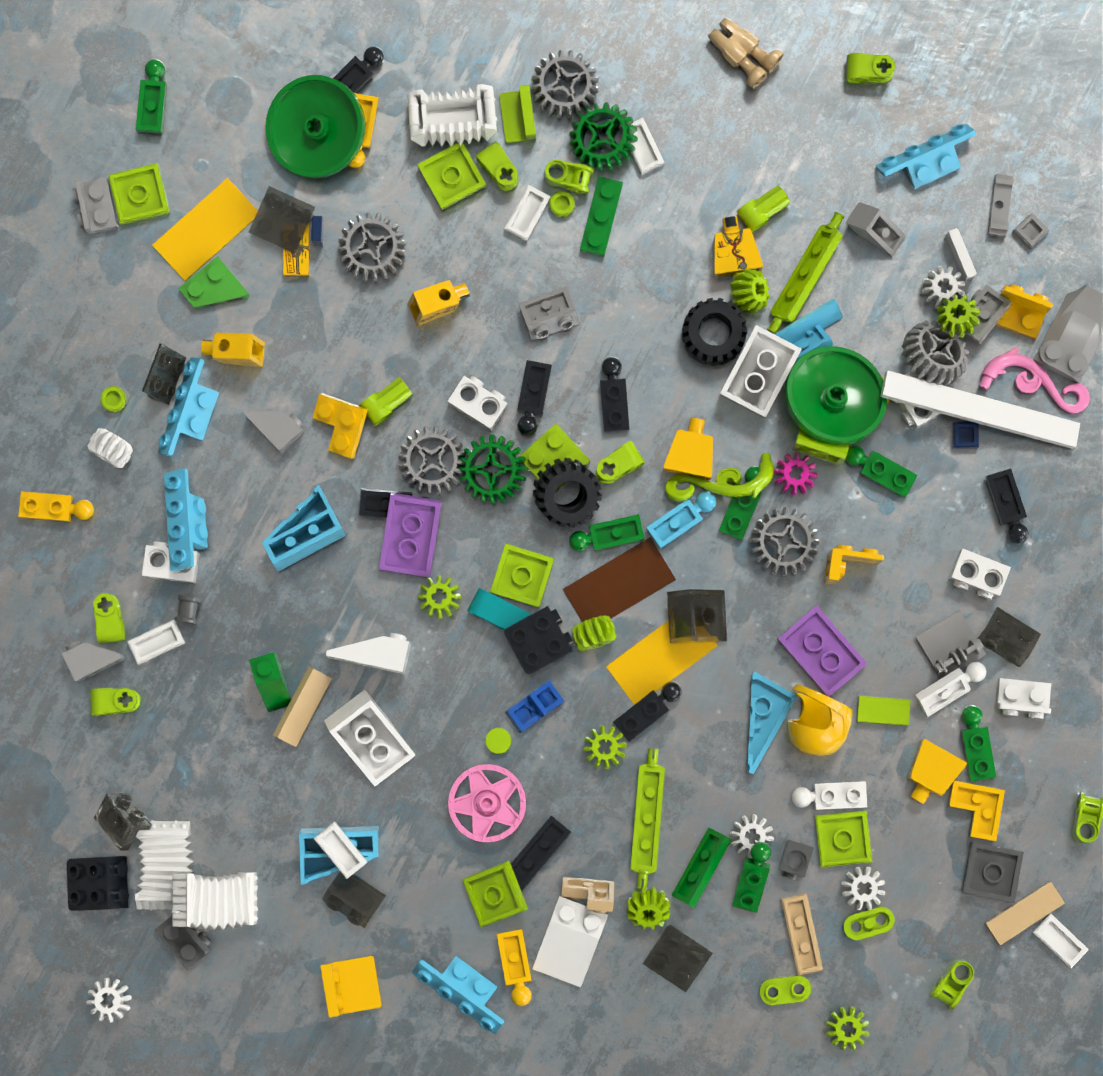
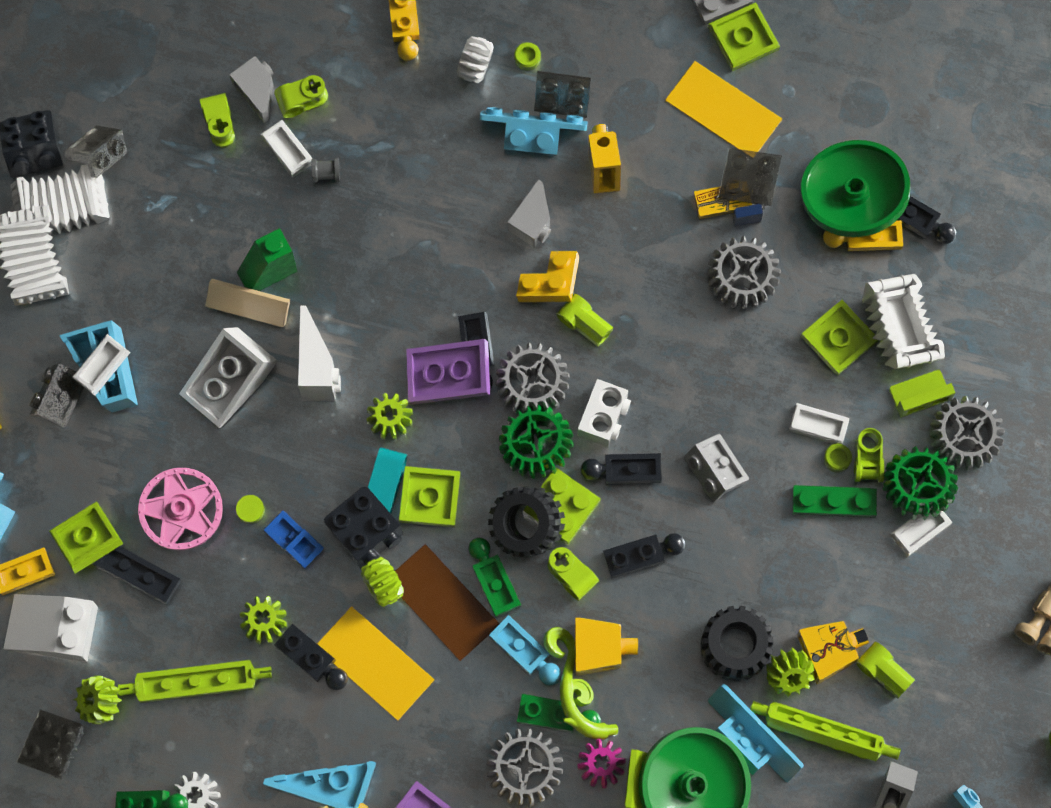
camera: 80 degrees right, 10 degrees down
green plate [136,59,167,134] -> none
white brick [142,541,200,584] -> none
medium azure bracket [164,468,208,572] -> none
bright green wing [178,256,249,309] -> none
medium azure wedge [262,485,346,572] -> none
yellow torso [407,280,470,327] -> none
lime piece [475,141,519,191] -> none
tan plate [561,877,614,913] -> none
clear smoke slope [667,589,727,644] -> none
green plate [671,828,732,908] -> none
white slope [720,325,802,417] -> none

